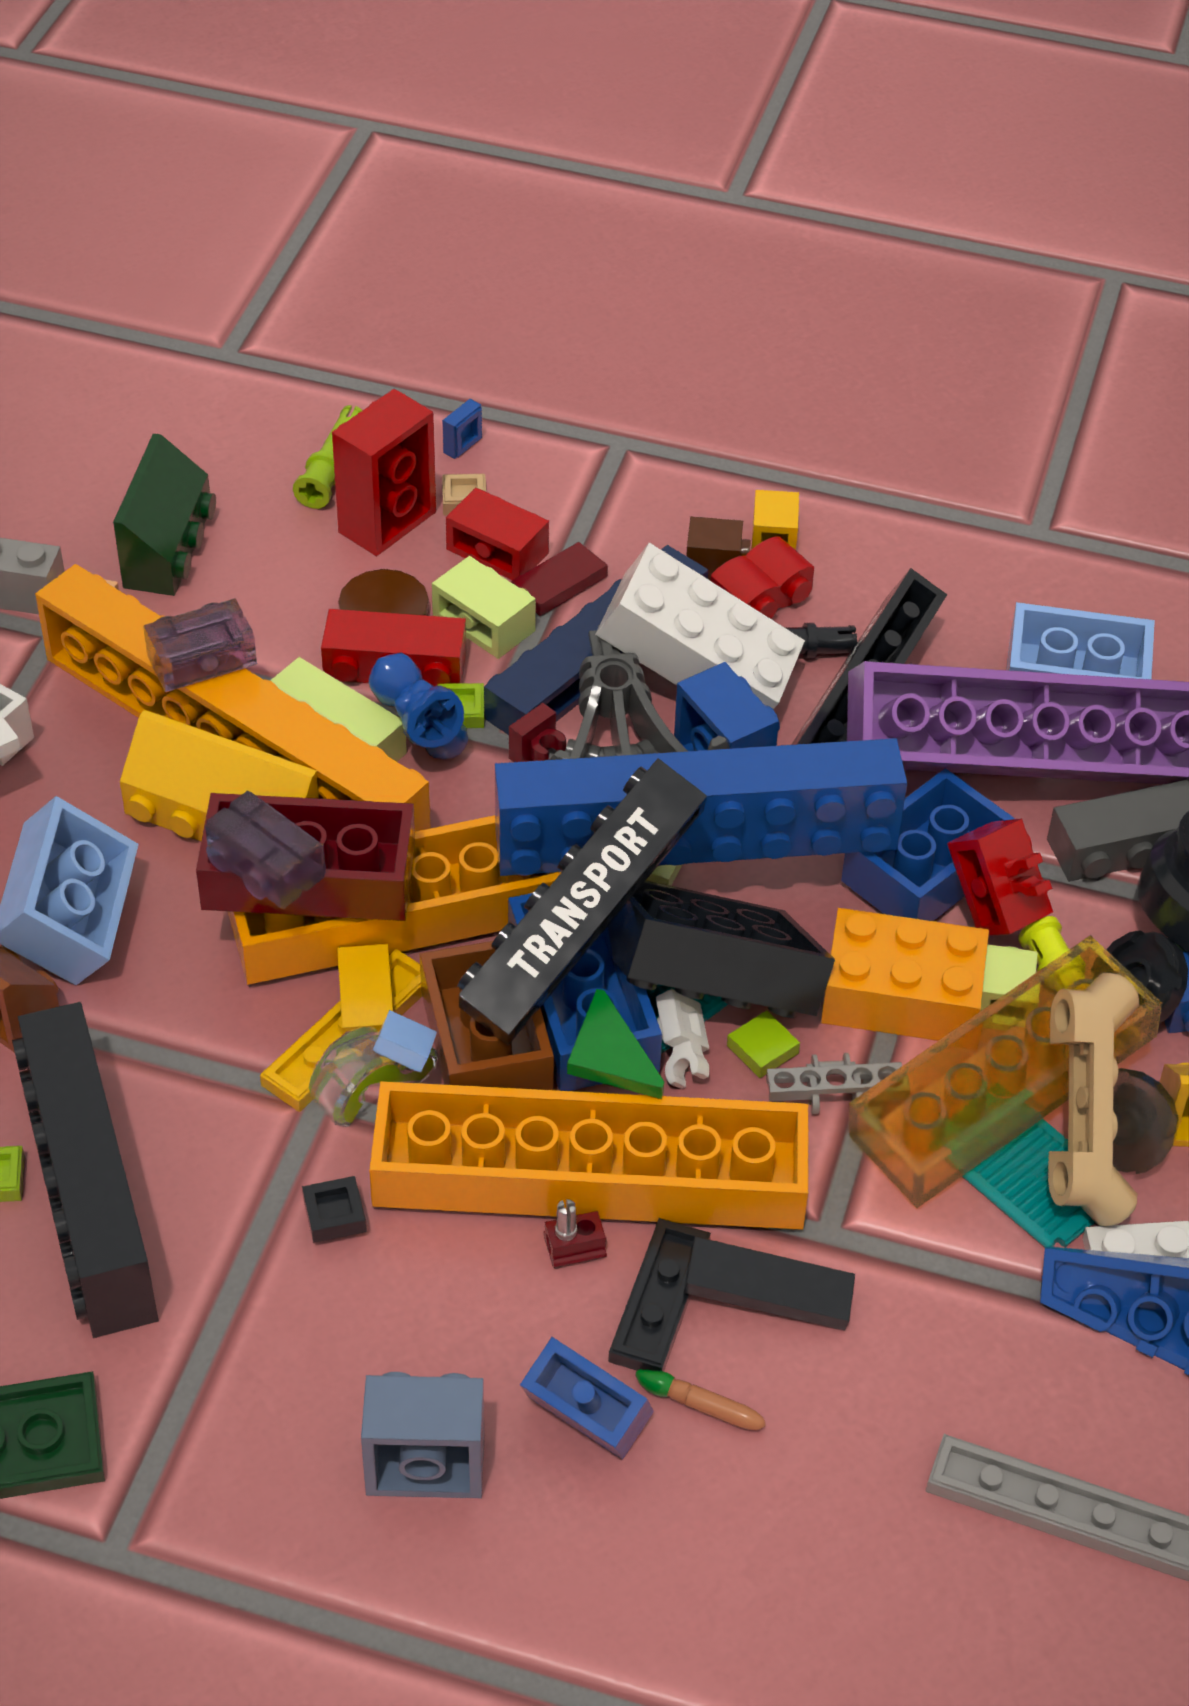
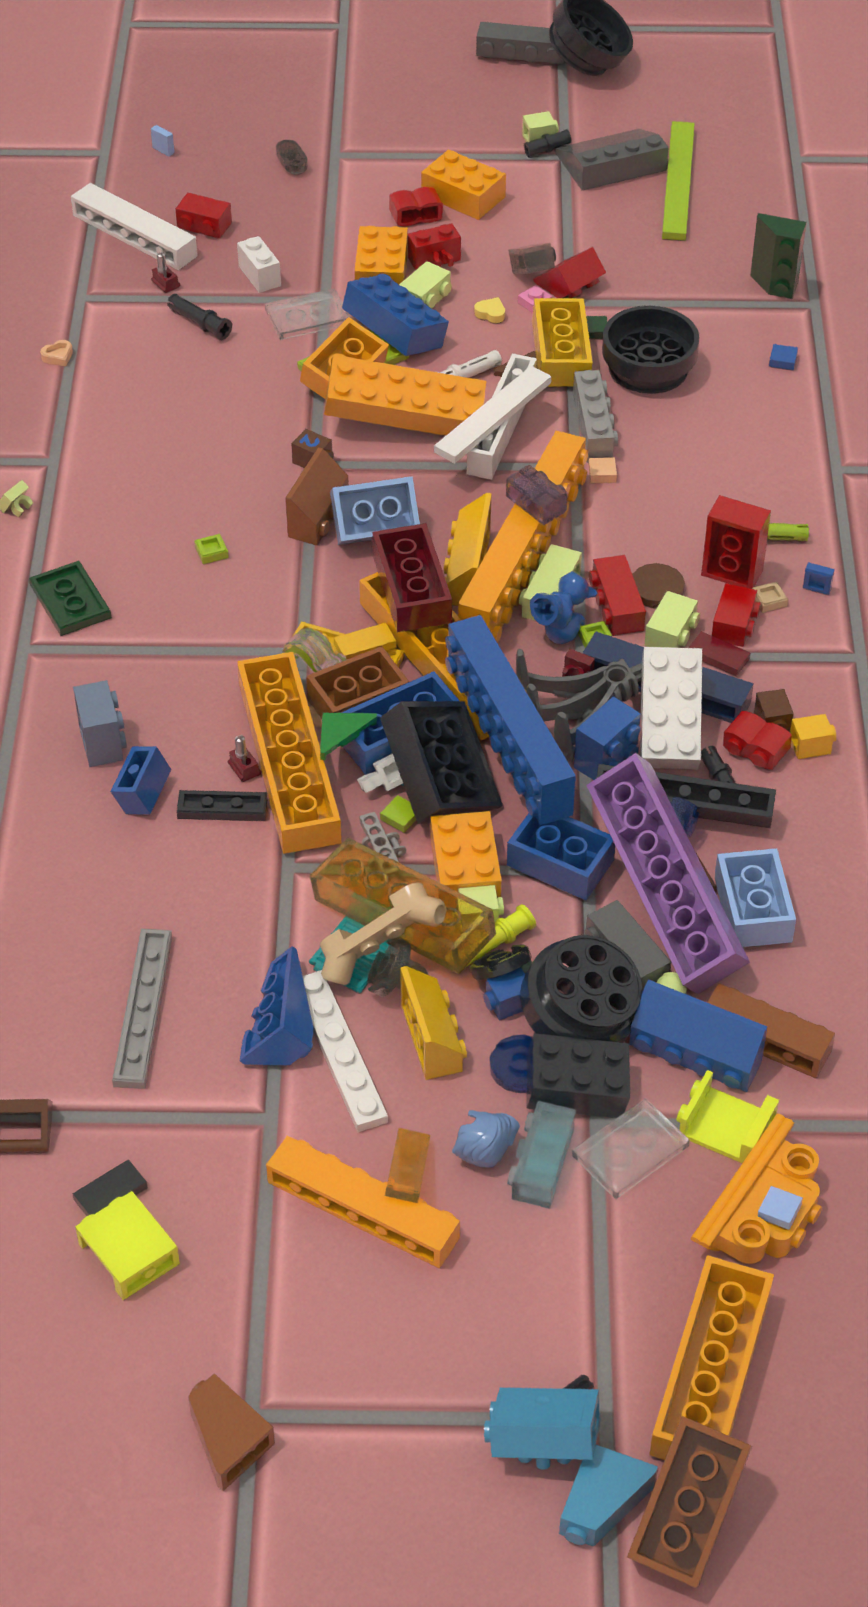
camera: 75 degrees right, 0 degrees up
black brick [12,1002,159,1338] -> none
dark green slope [113,433,216,596] -> none
brick [205,790,326,909] -> none
black plate [302,1176,367,1243] -> none
light blue tile [373,1010,437,1072] -> none
black brick [457,758,707,1046] -> none
nougat piece [635,1369,766,1430] -> none
black tile [683,1236,855,1331] -> none
red brick [947,818,1053,936] -> none

